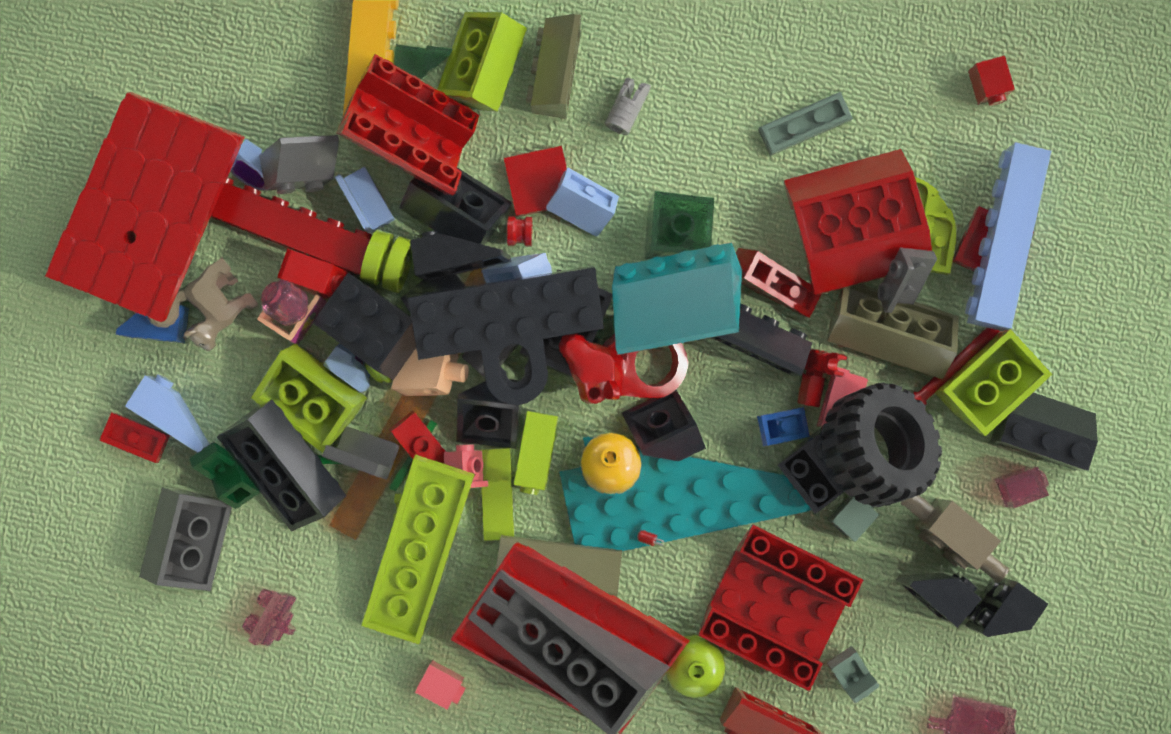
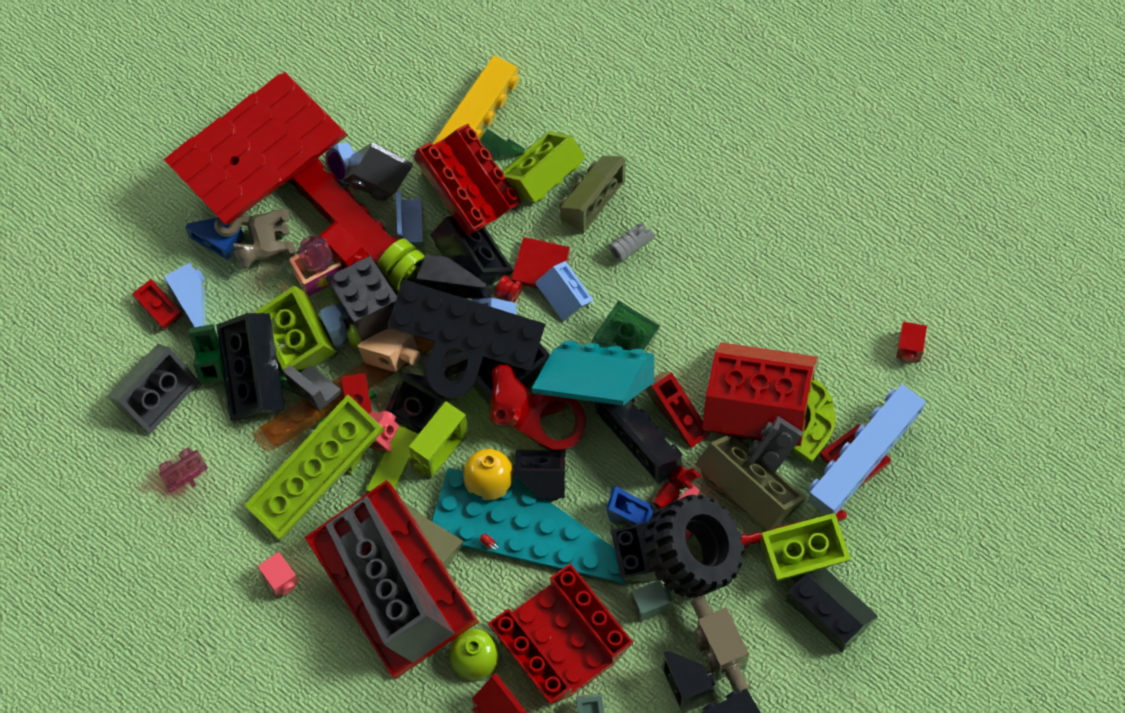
camera: 30 degrees right, 20 degrees down
sand green tile [758,92,853,156] -> none
clear pink brick [995,466,1049,508] -> none

